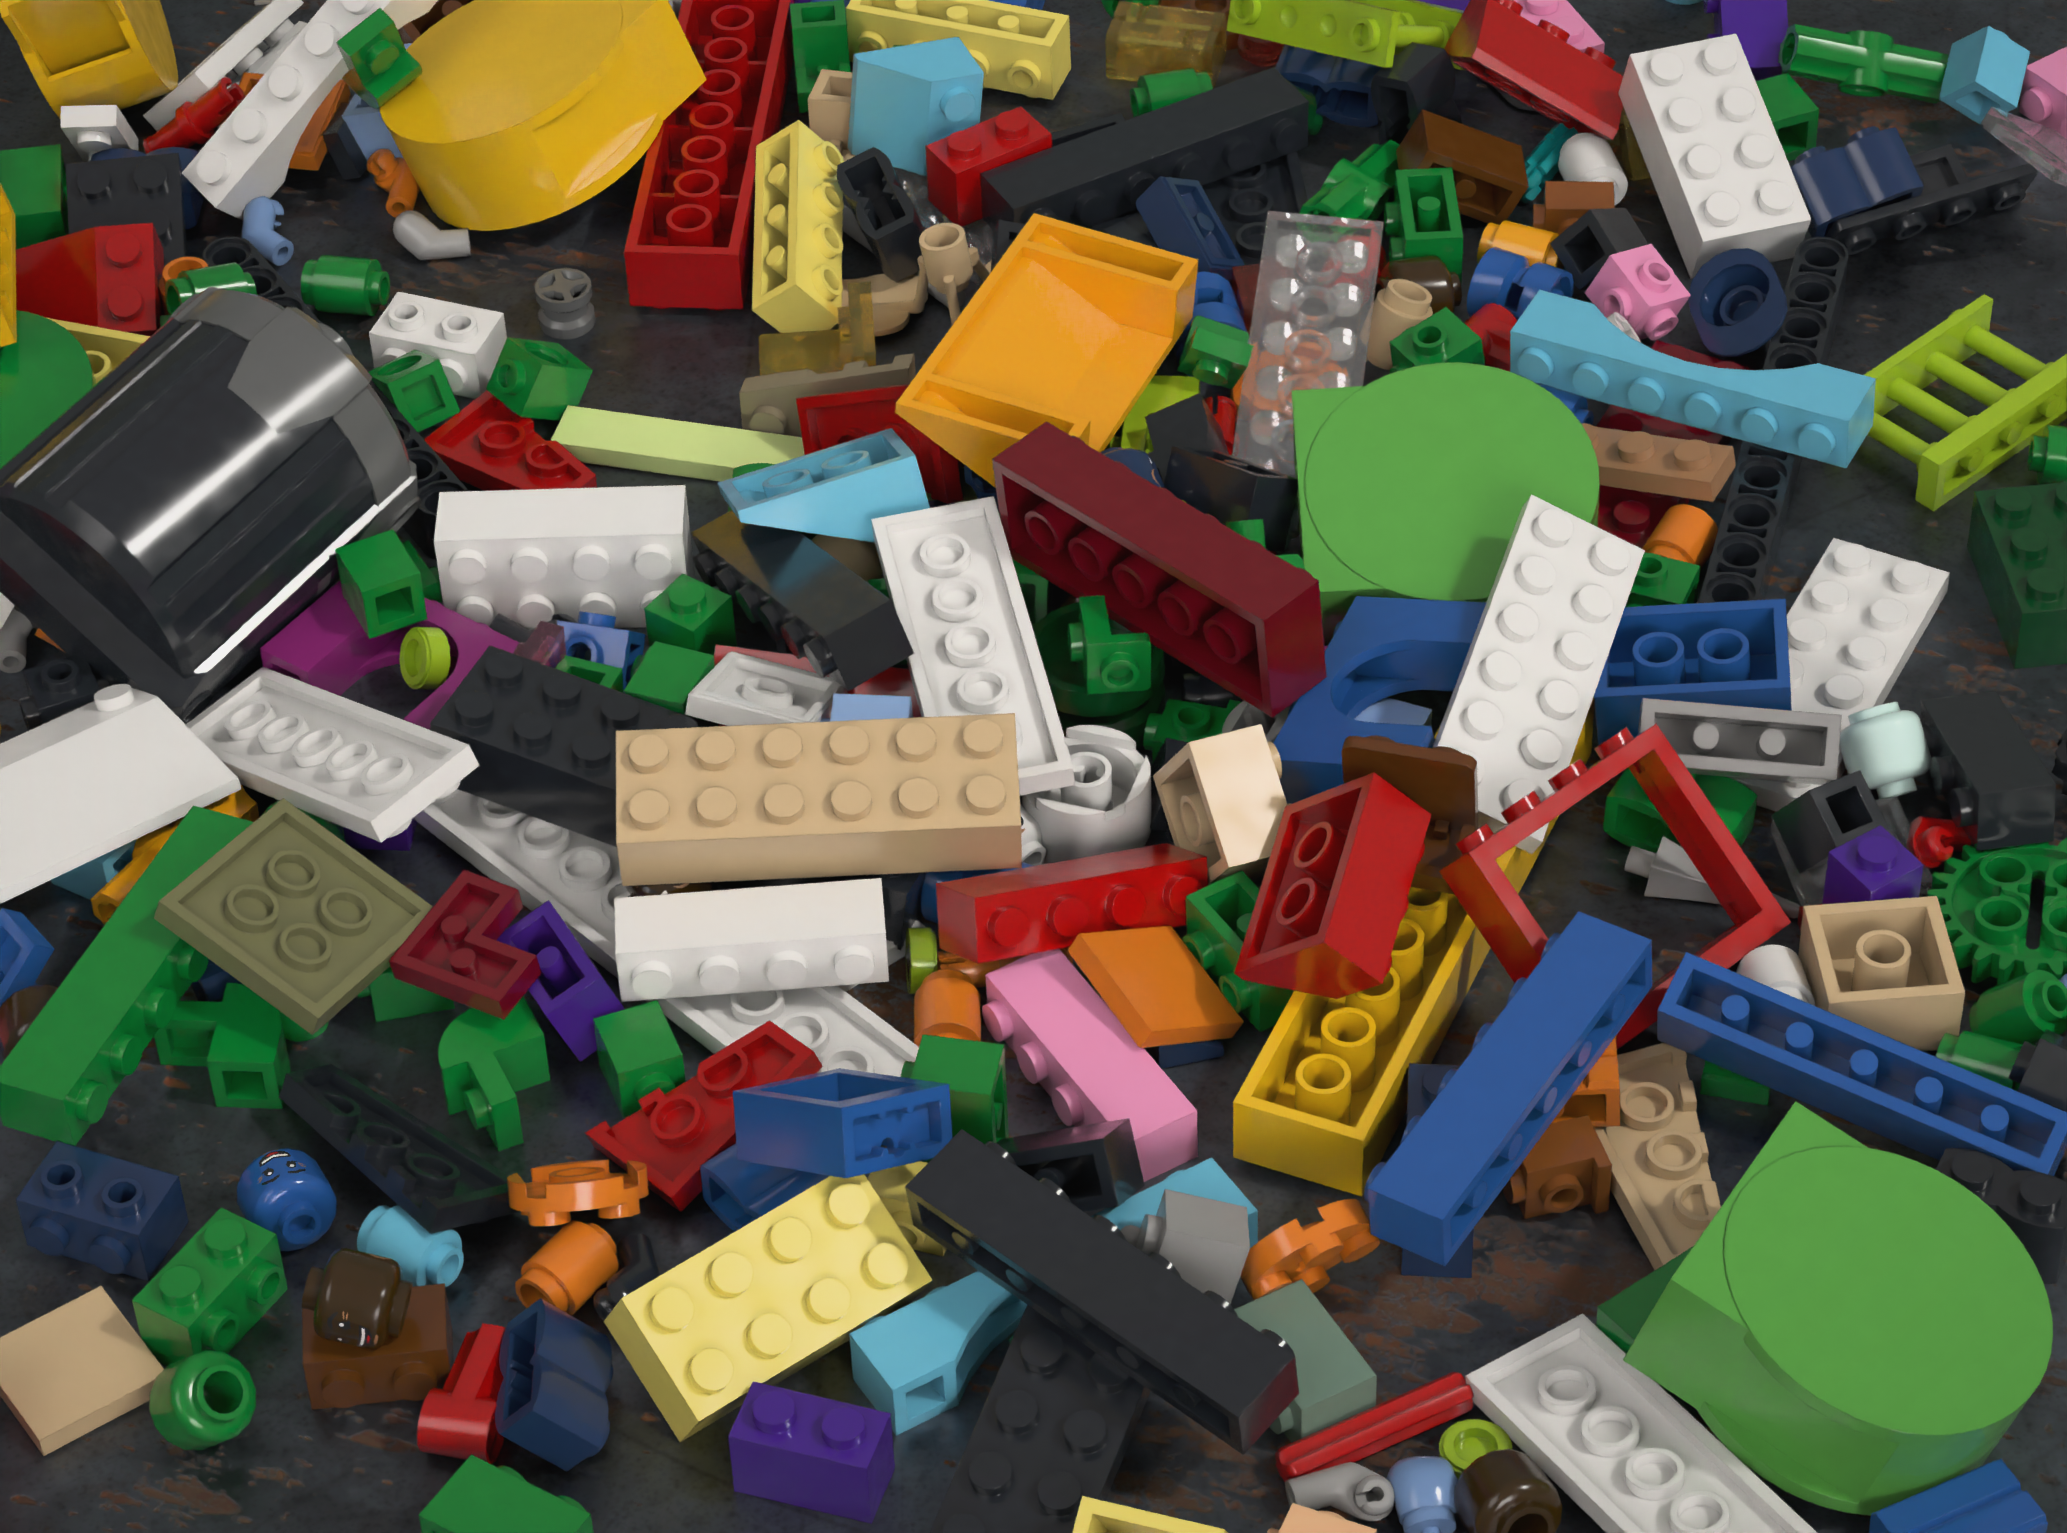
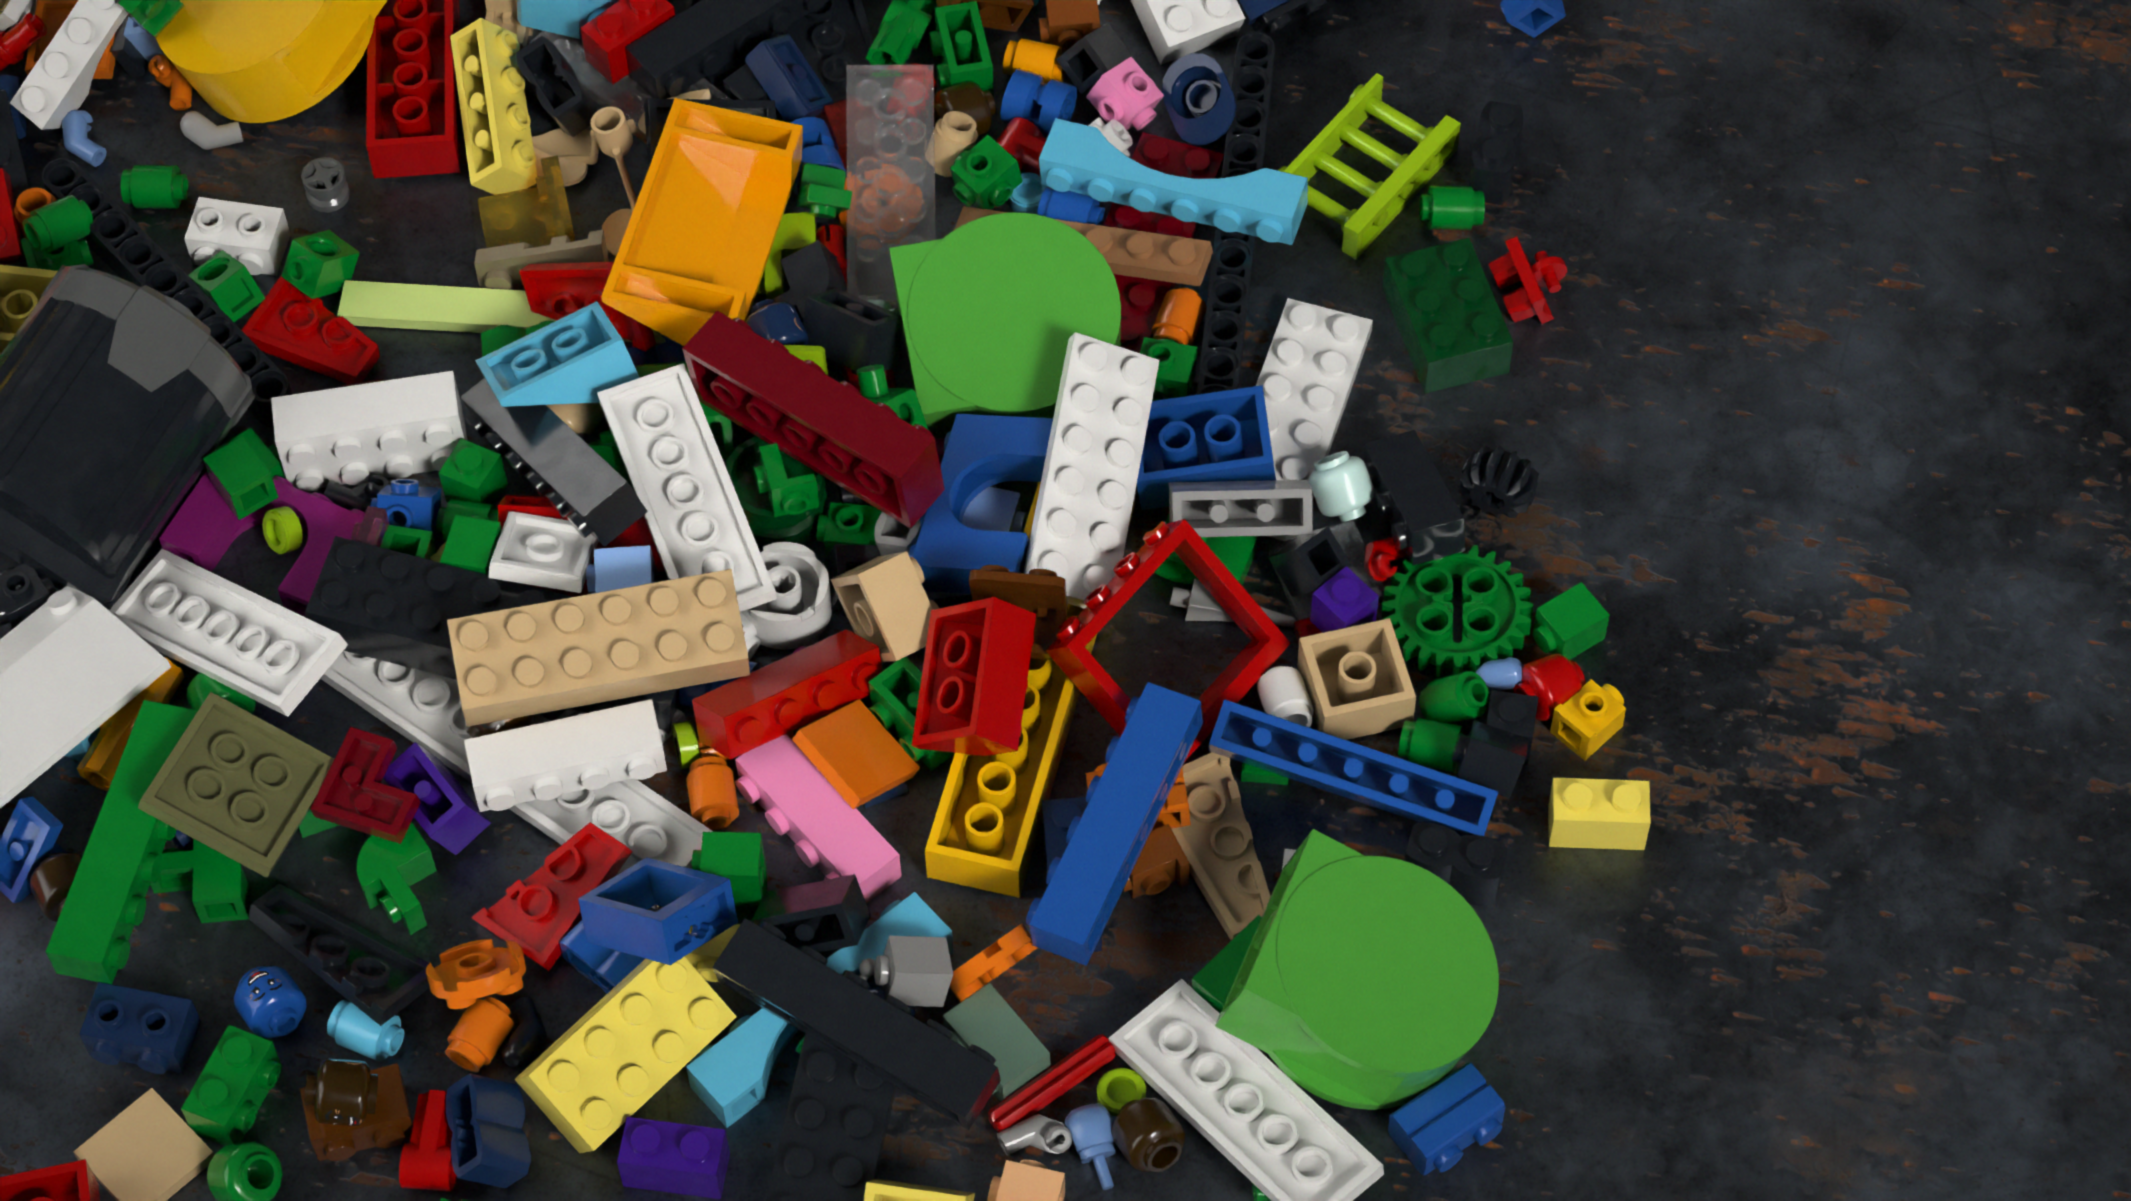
camera: 10 degrees left, 15 degrees up
green brick [593,1000,686,1119] -> none

